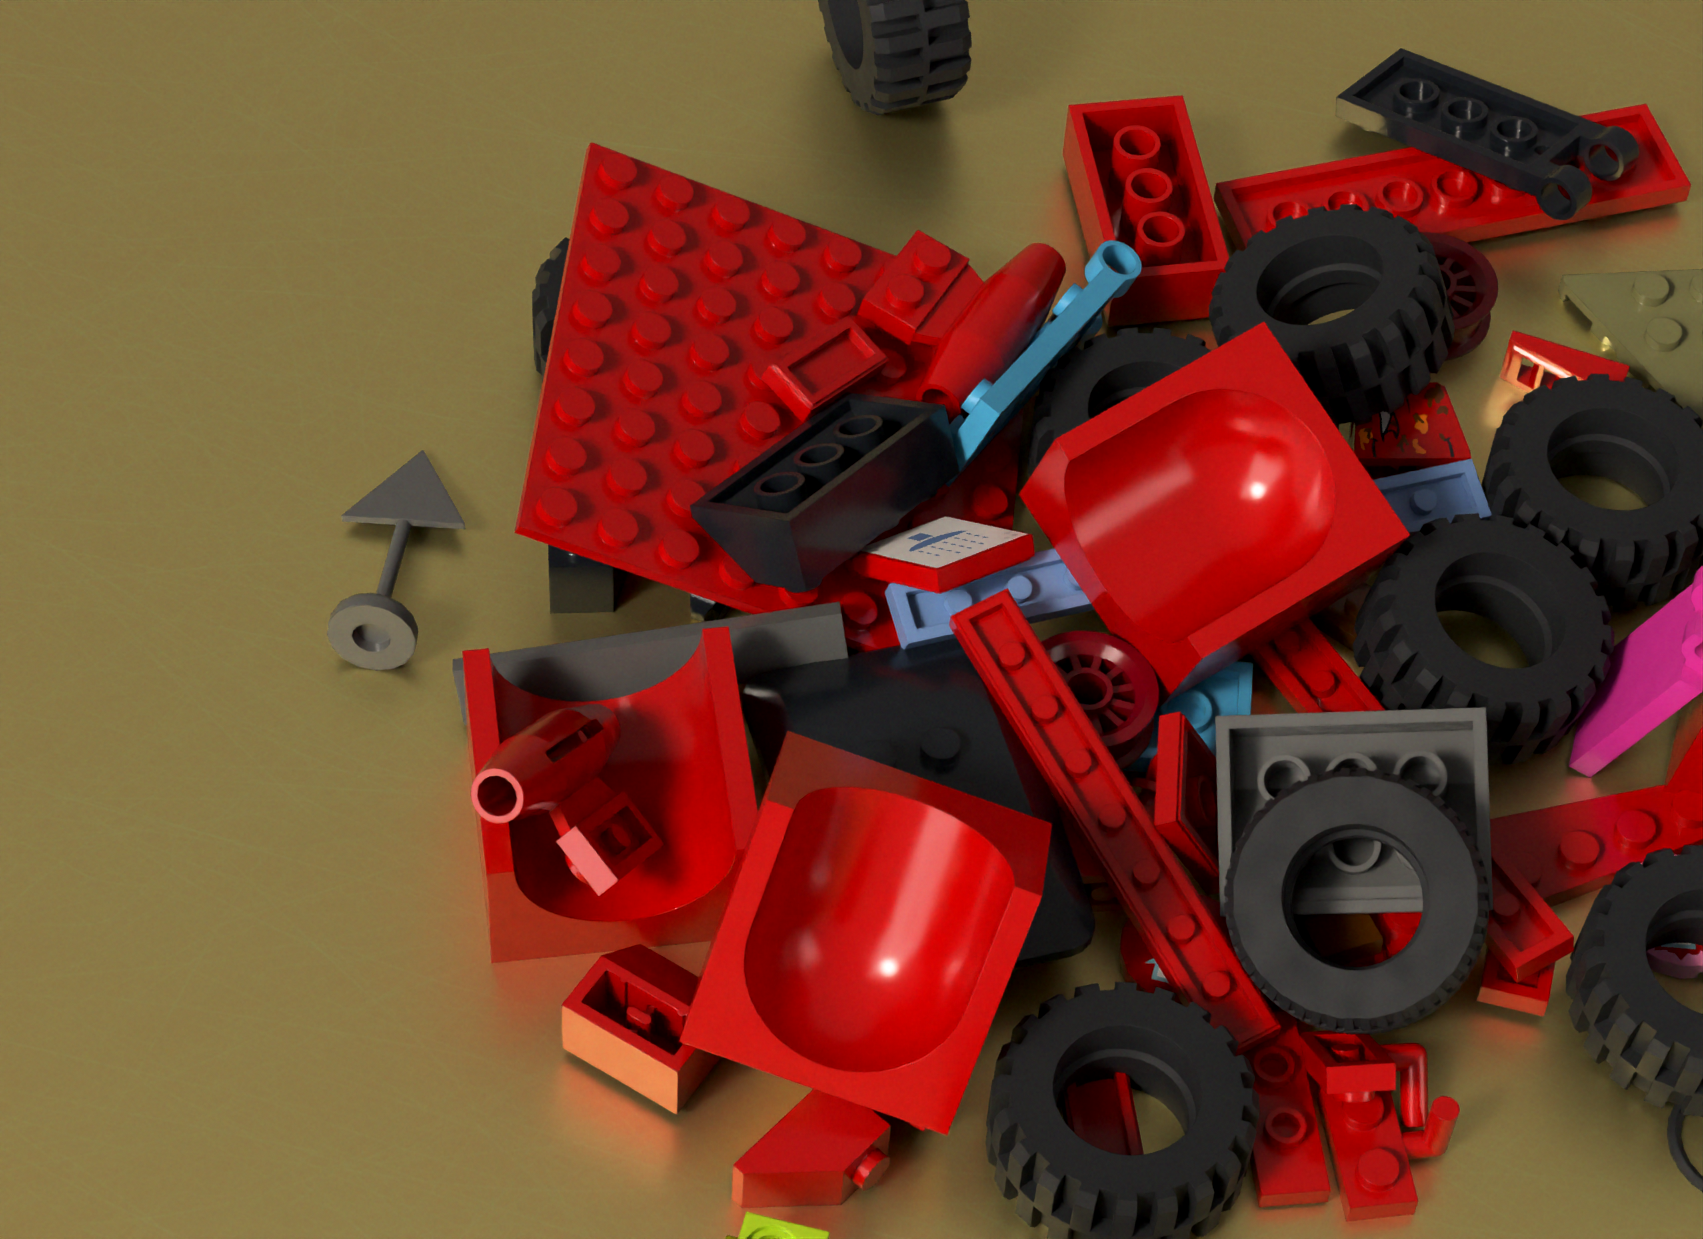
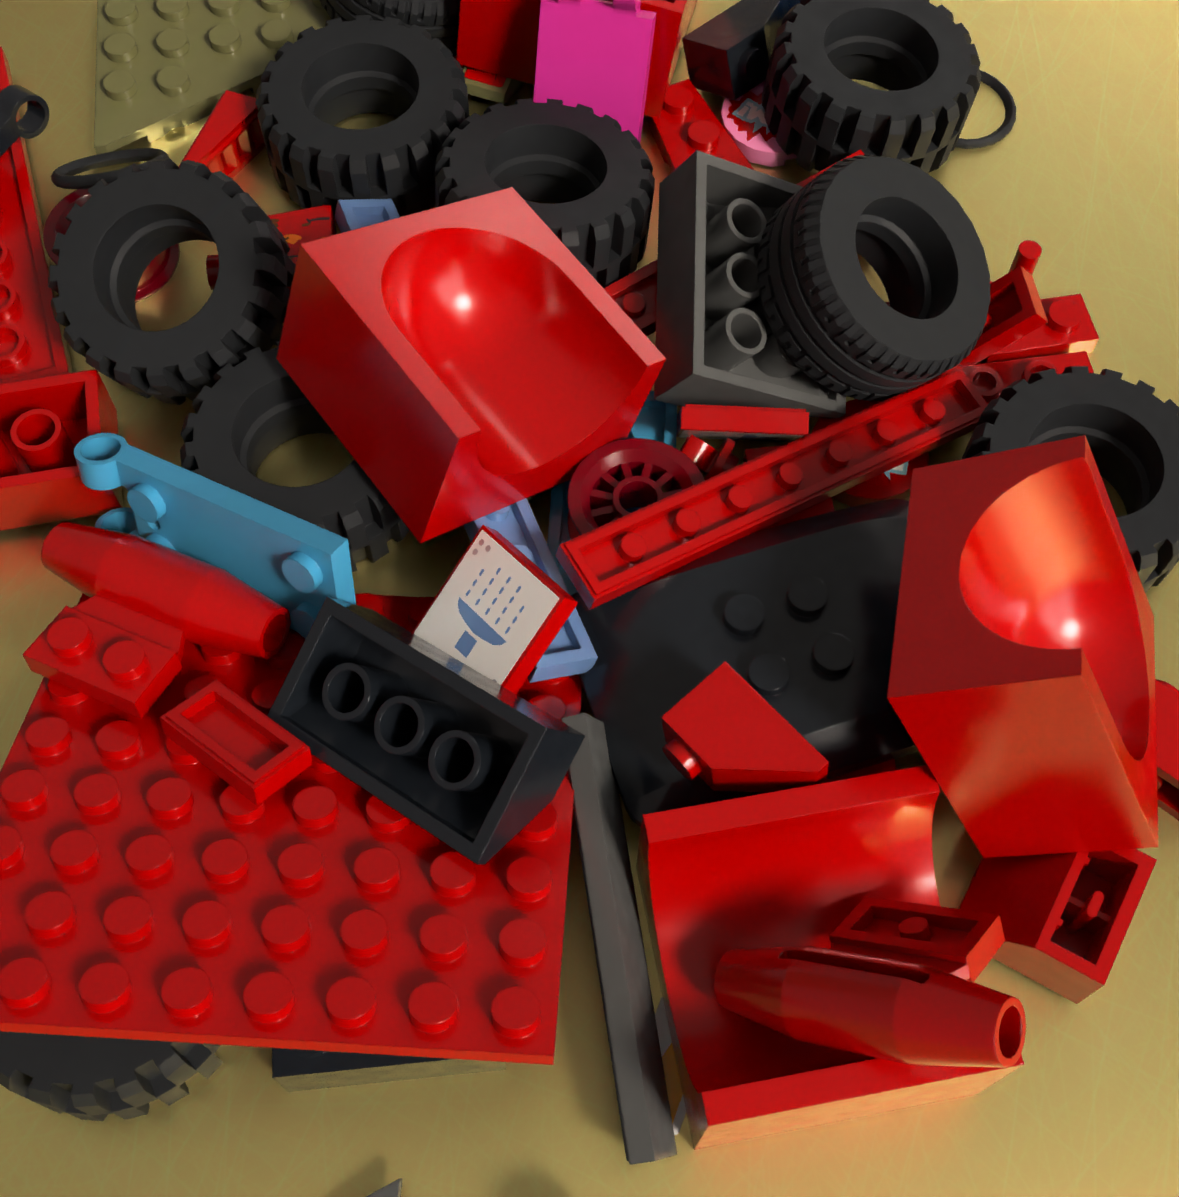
camera: 90 degrees left, 10 degrees up
none -> black tyre [51,148,169,189]
none -> red slope [661,661,829,792]

